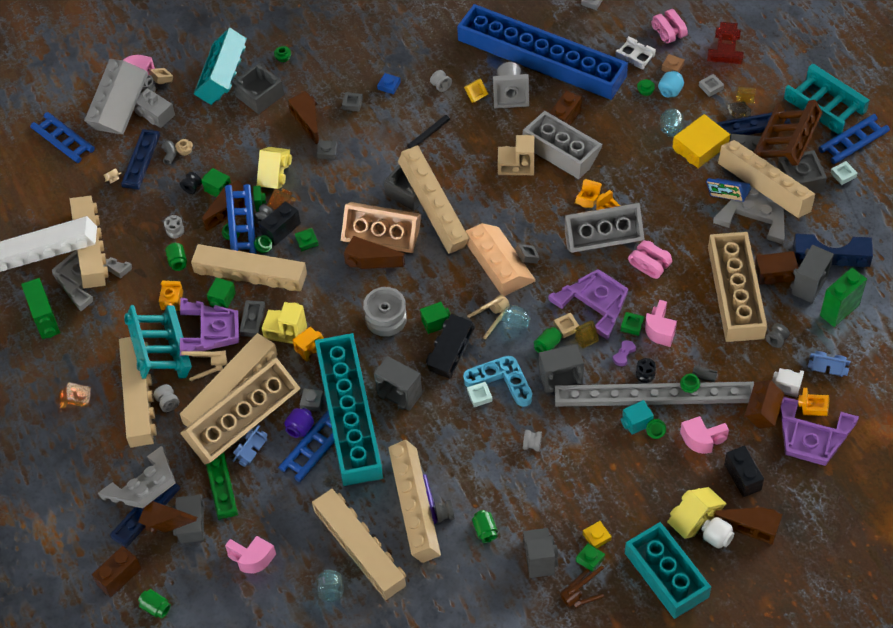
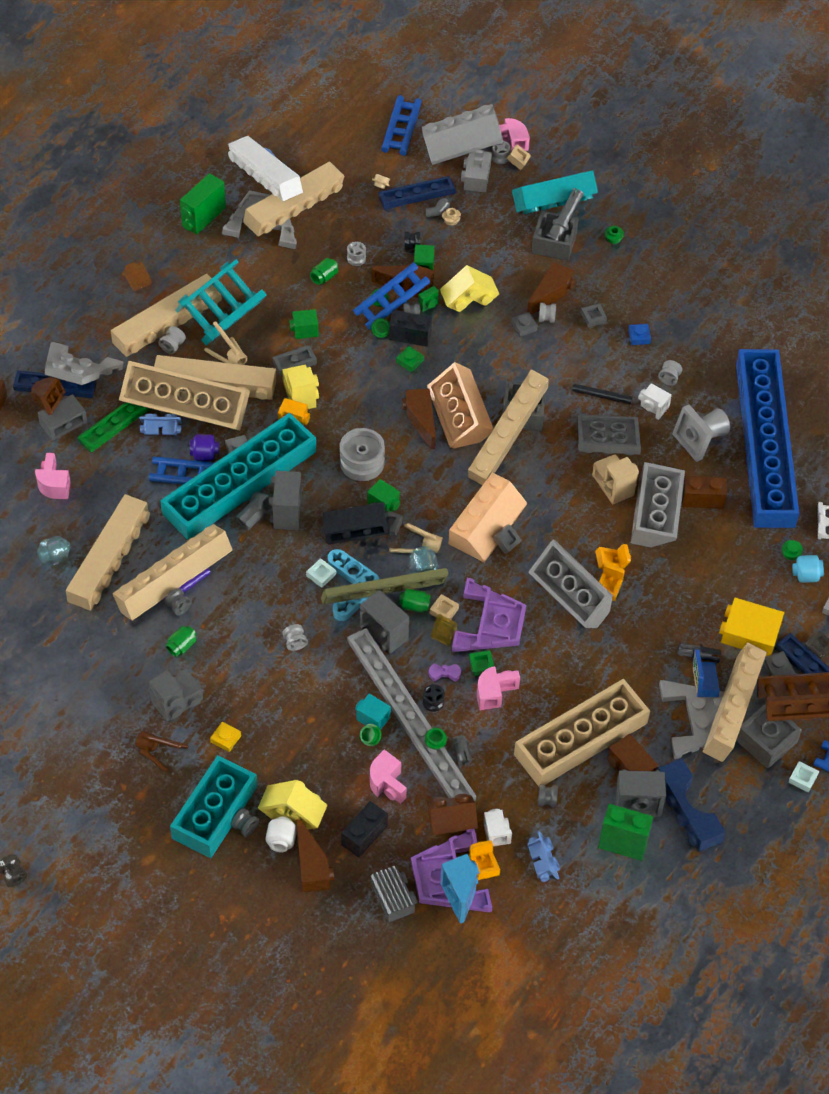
camera: 55 degrees right, 0 degrees up
light orange brick [159,281,183,311] -> none
medium lavender wing [180,298,239,356] -> none
tan brick [191,244,307,291] -> none
clear orange bracket [267,188,296,211] -> none
yellow plate [464,79,488,103] -> none
green plate [576,543,605,572] -> none
bright pink brick [628,240,672,279] -> none
clear light blue head [660,109,684,137] -> none
none -> dark grey wheel [231,808,259,837]
none -> dark grey piece [236,491,273,531]
none -> olive tile [321,568,449,605]
none -> dark grey brick [371,865,417,922]
none -> dark azure slope [440,854,479,923]
none -> light grey wheel [539,303,556,323]
none -> dark grey pin [545,188,584,241]
none -> dark grey plate [577,414,641,455]
none -> white brick [638,383,671,420]
none -> black axle [677,643,721,663]

